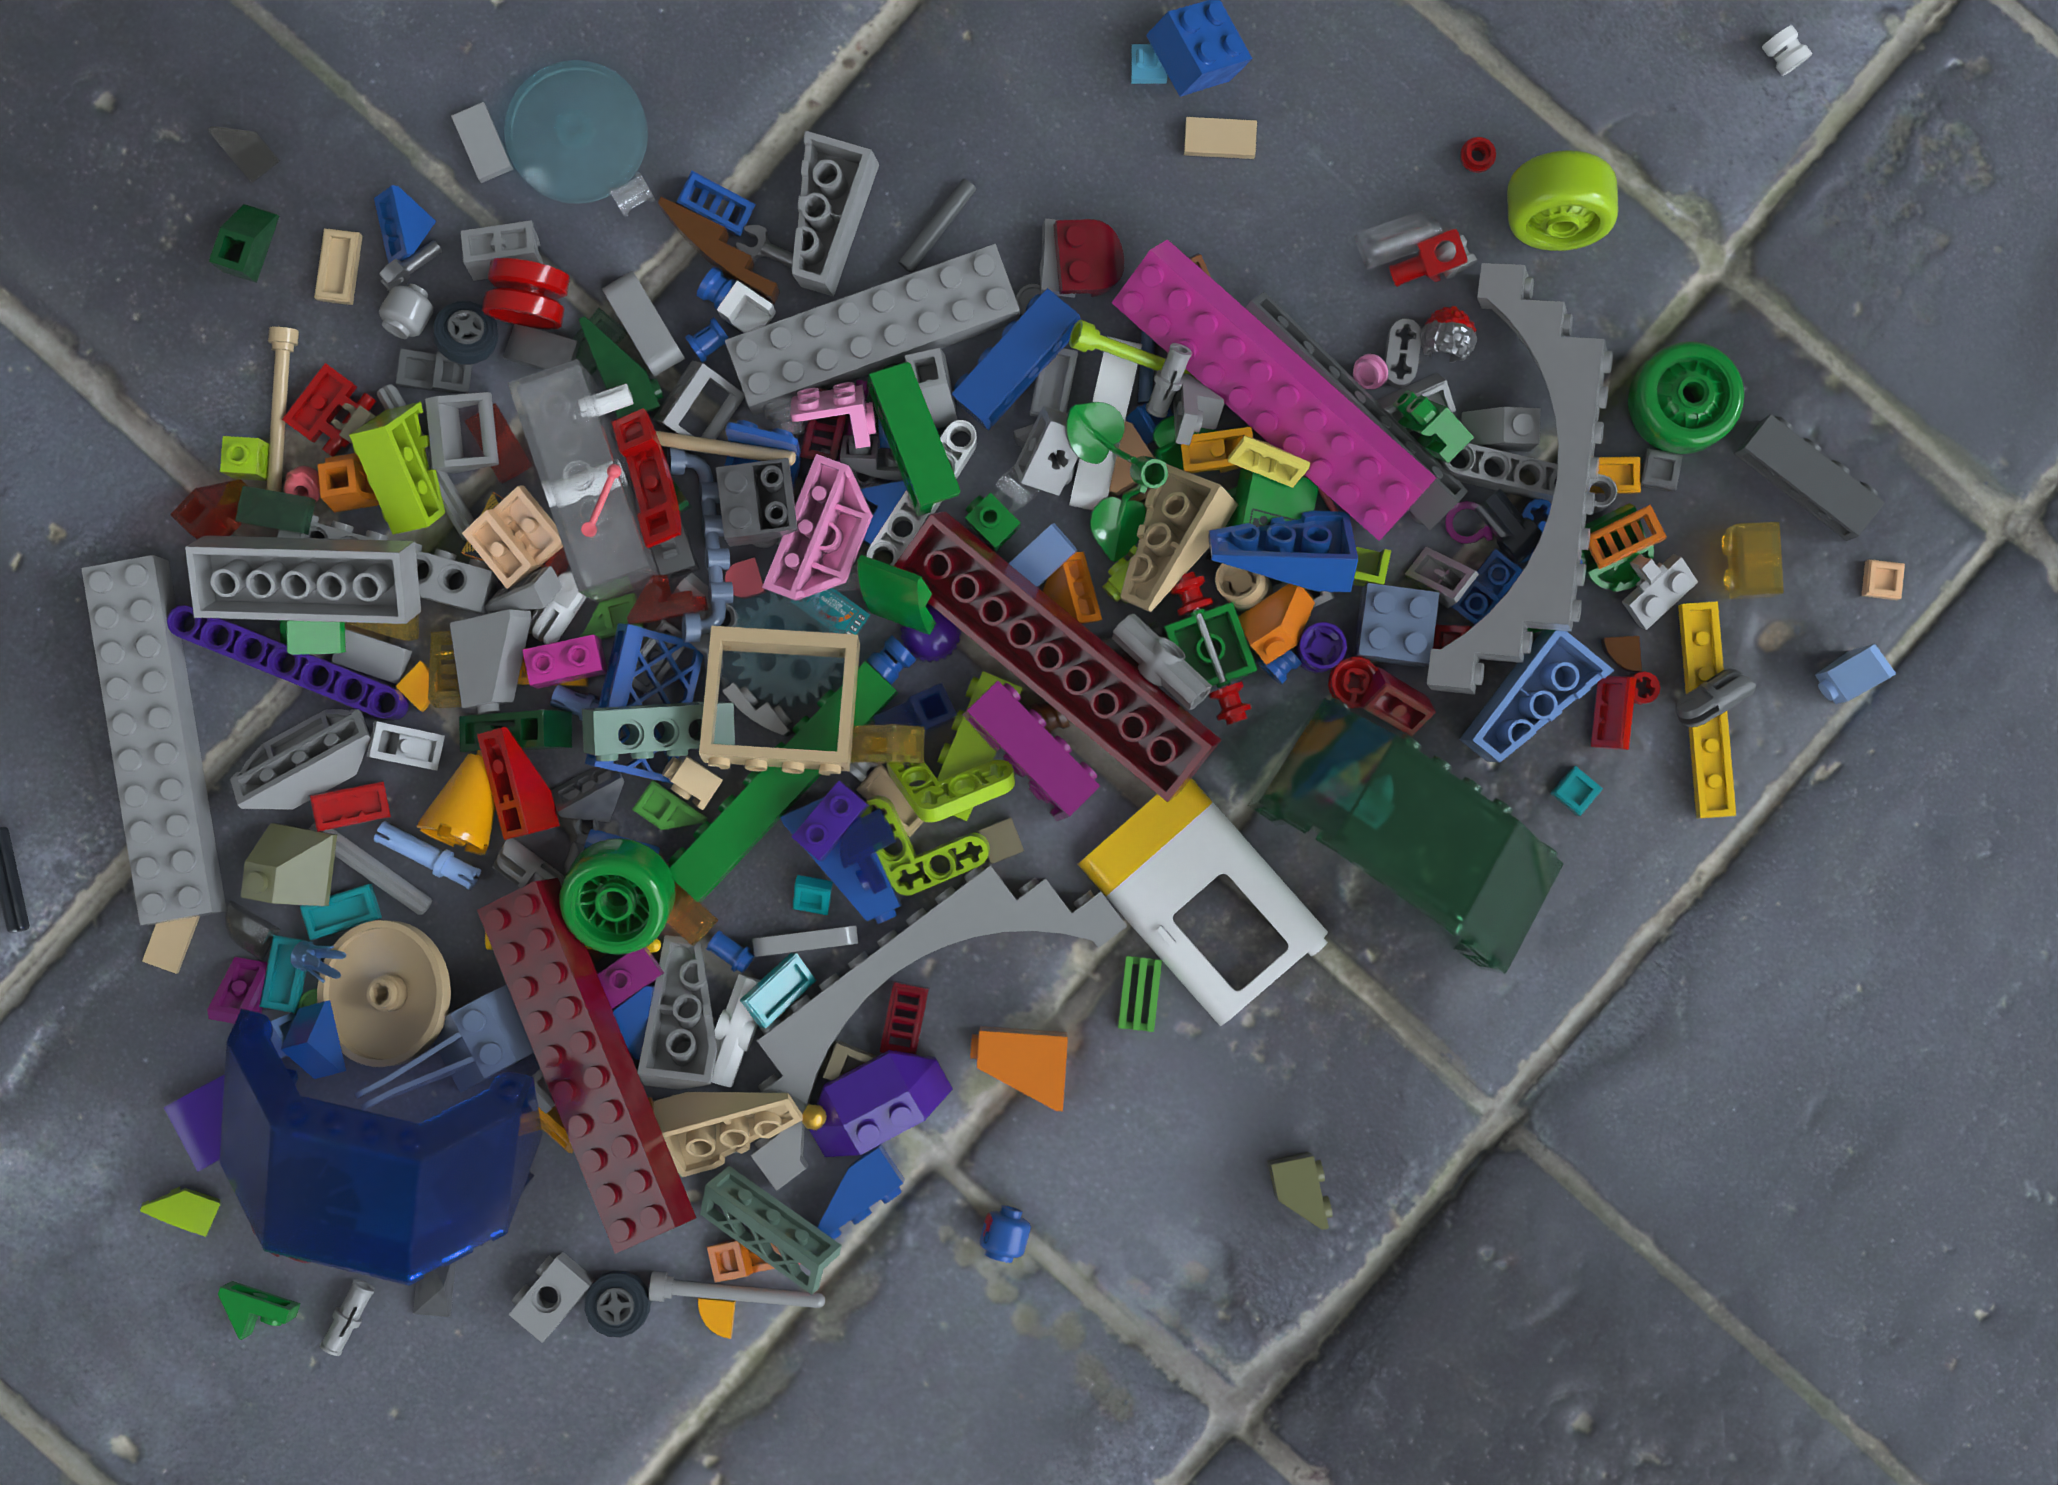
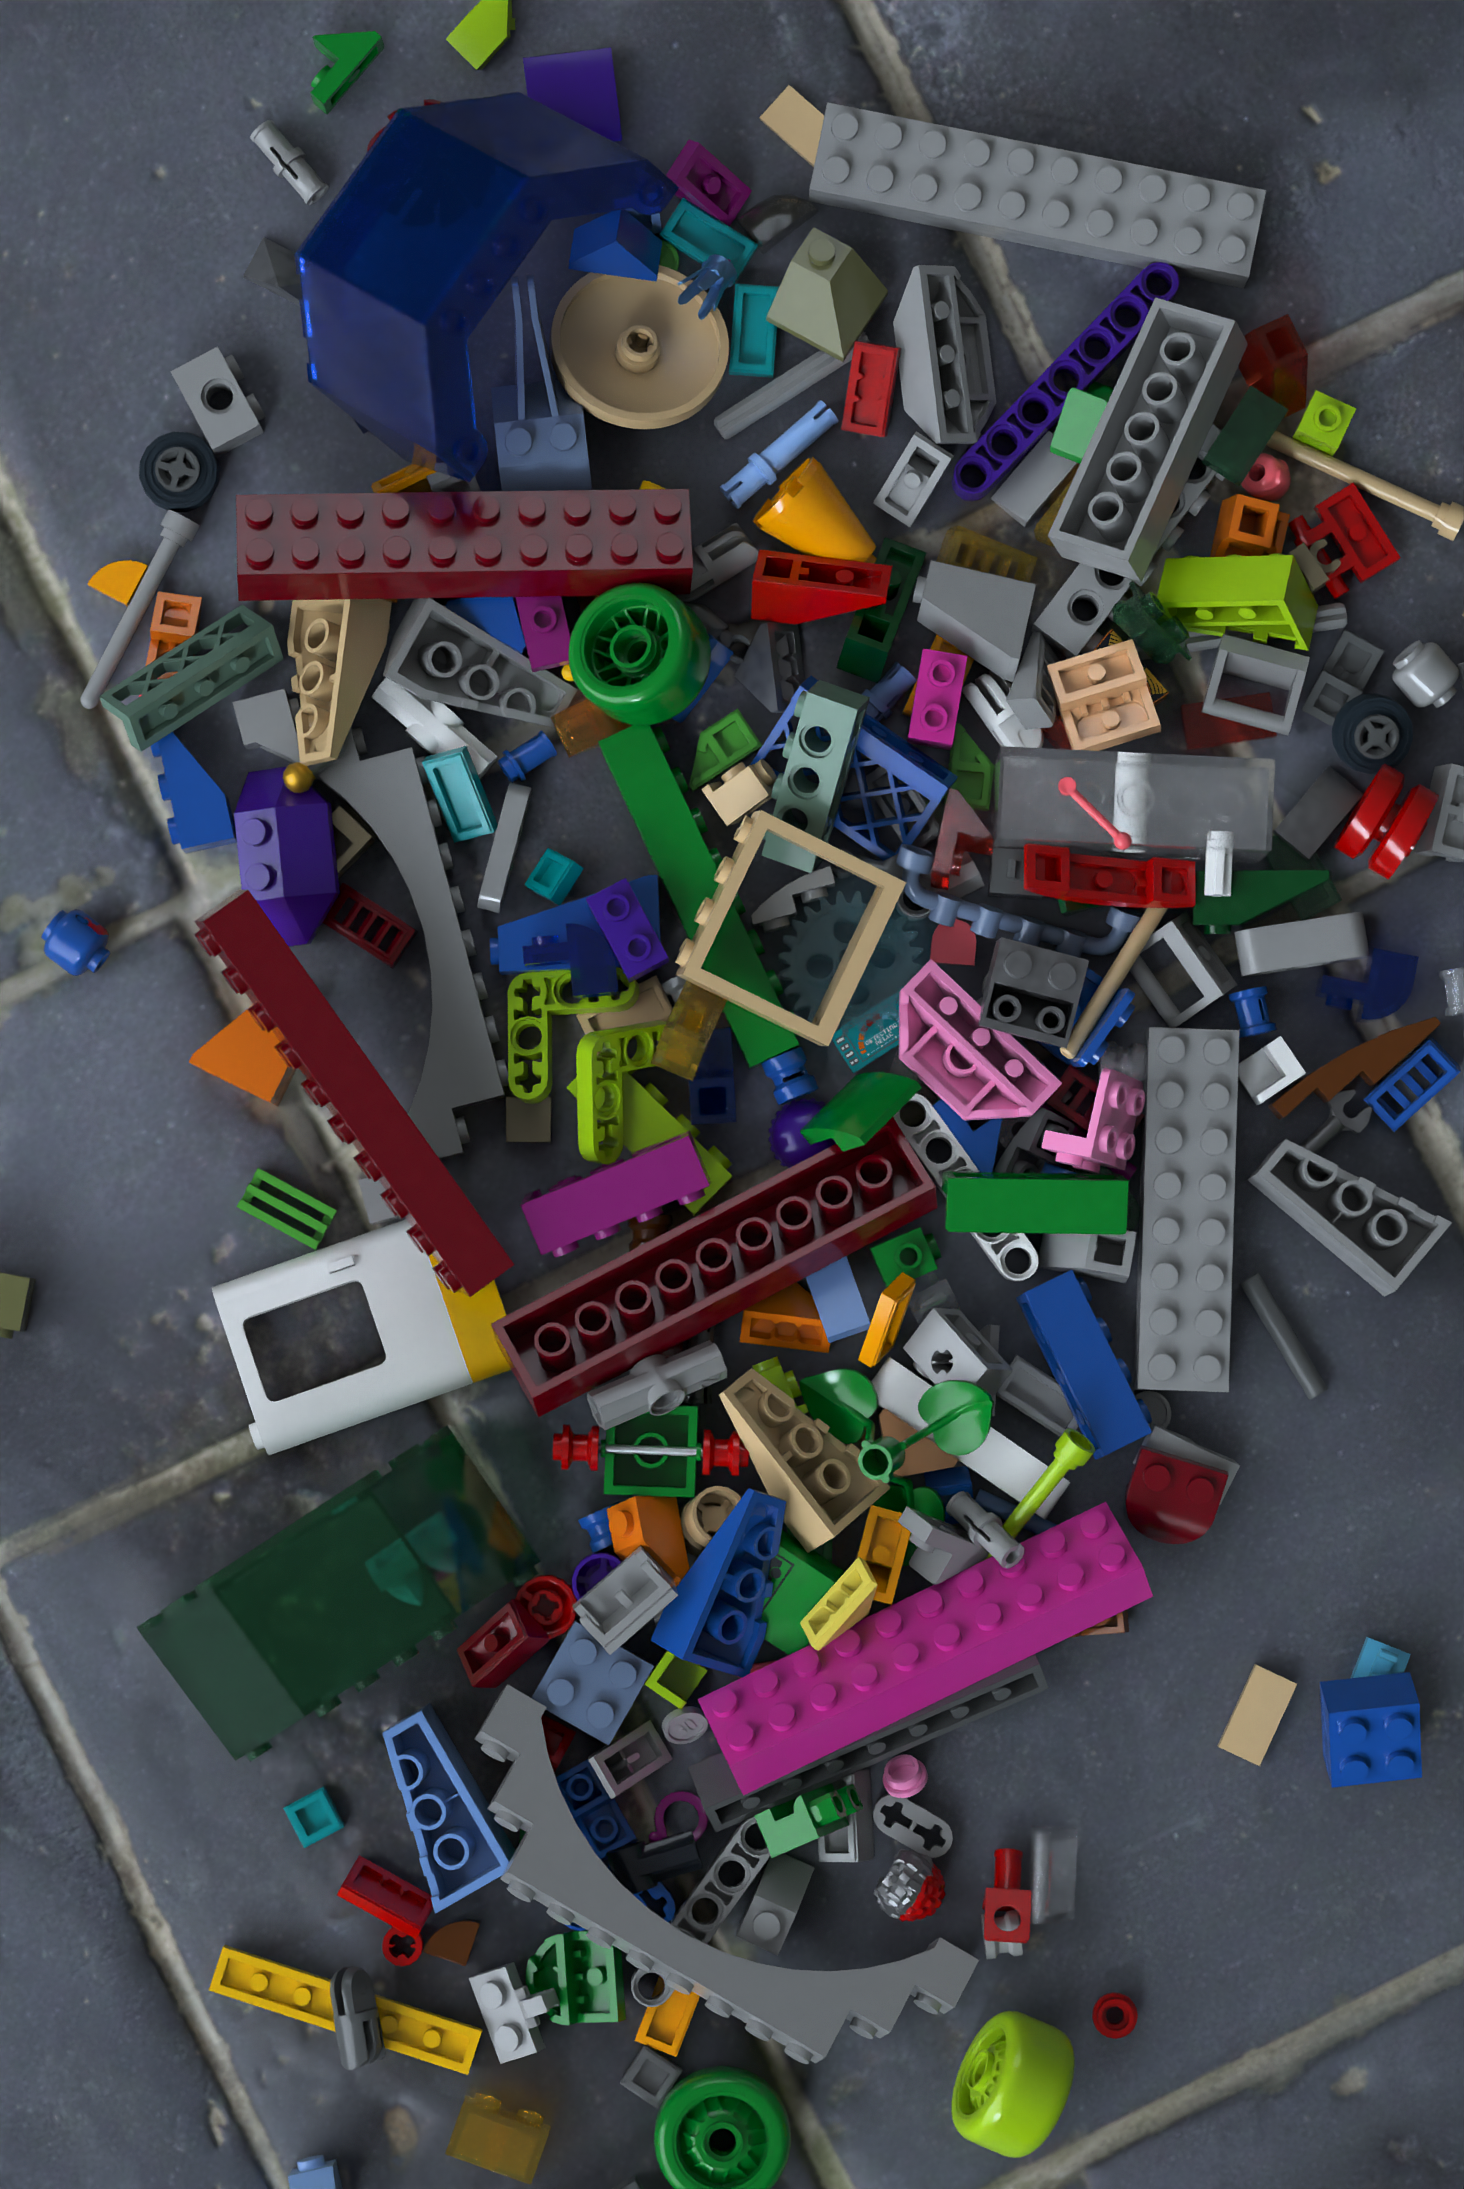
camera: 115 degrees right, 0 degrees up
light orange tile [395,661,433,712] -> none
blue wheel [697,267,737,310] -> none
orange slope [1589,504,1667,570] -> none
none -> dark red brick [194,889,514,1297]
none -> light grey hinge [573,1545,678,1655]
none -> light grey piece [662,1706,708,1744]
none -> light orange tile [858,1272,916,1368]
none -> clear green hinge [1112,581,1192,664]
none -> clear blue brick [1315,948,1419,1023]

